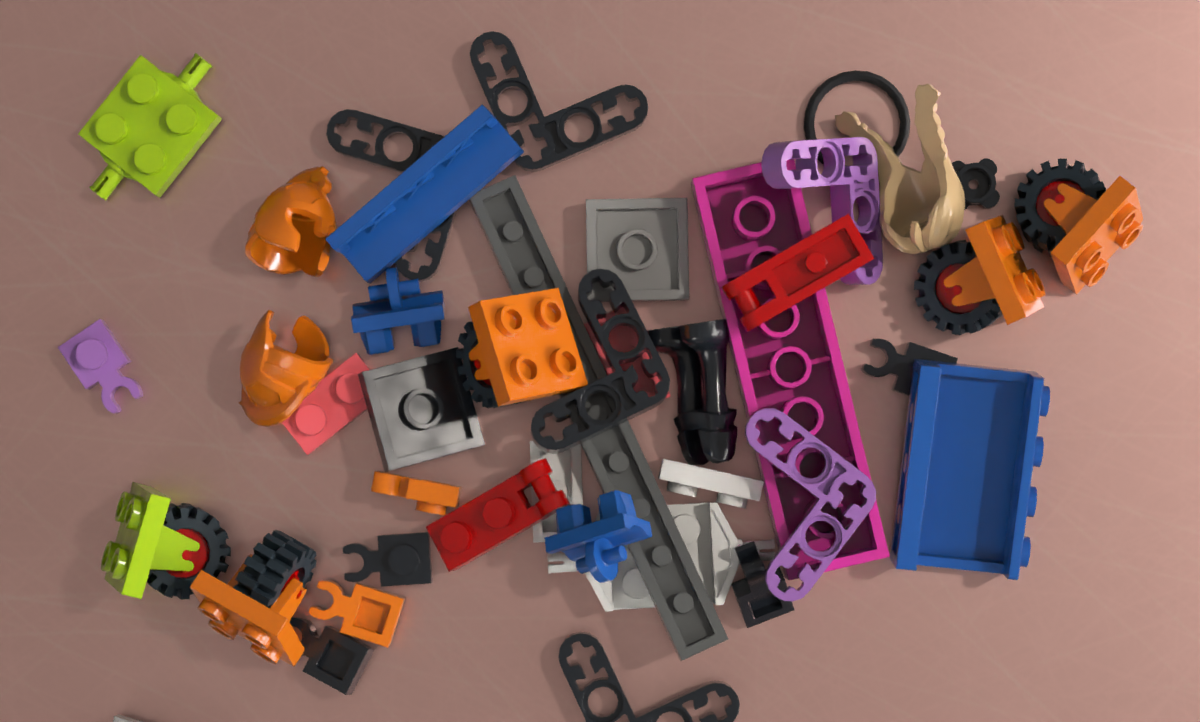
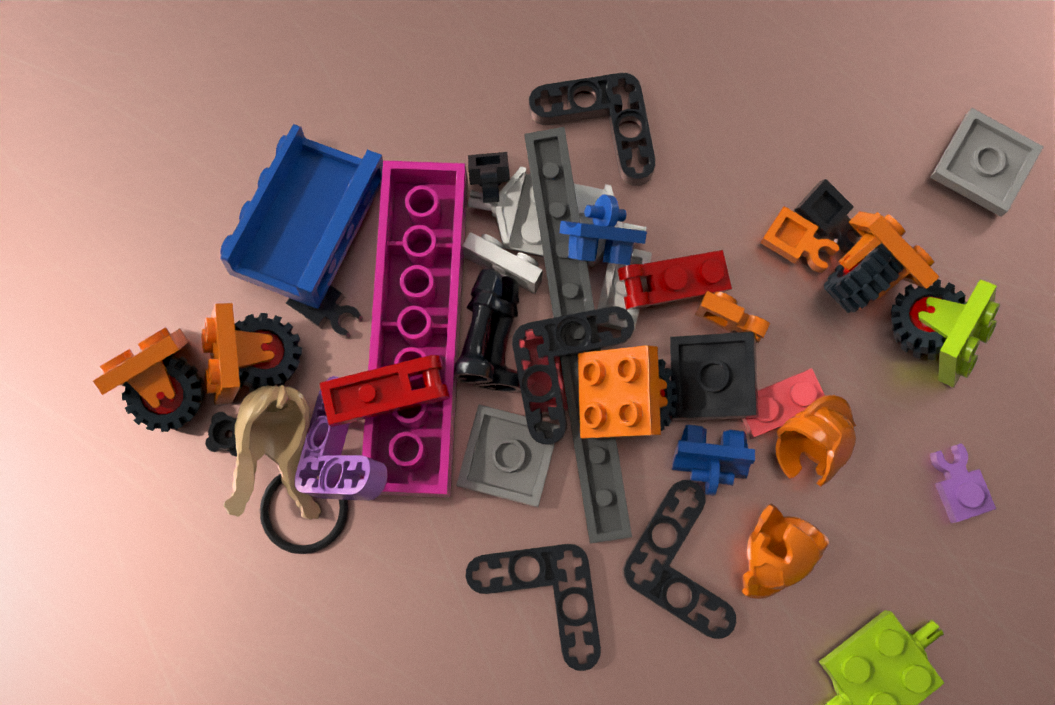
camera: 165 degrees left, 10 degrees down
blue fence [325,104,524,284] -> none
black plate [343,532,433,587] -> none
medium lavender beam [745,408,876,601] -> none

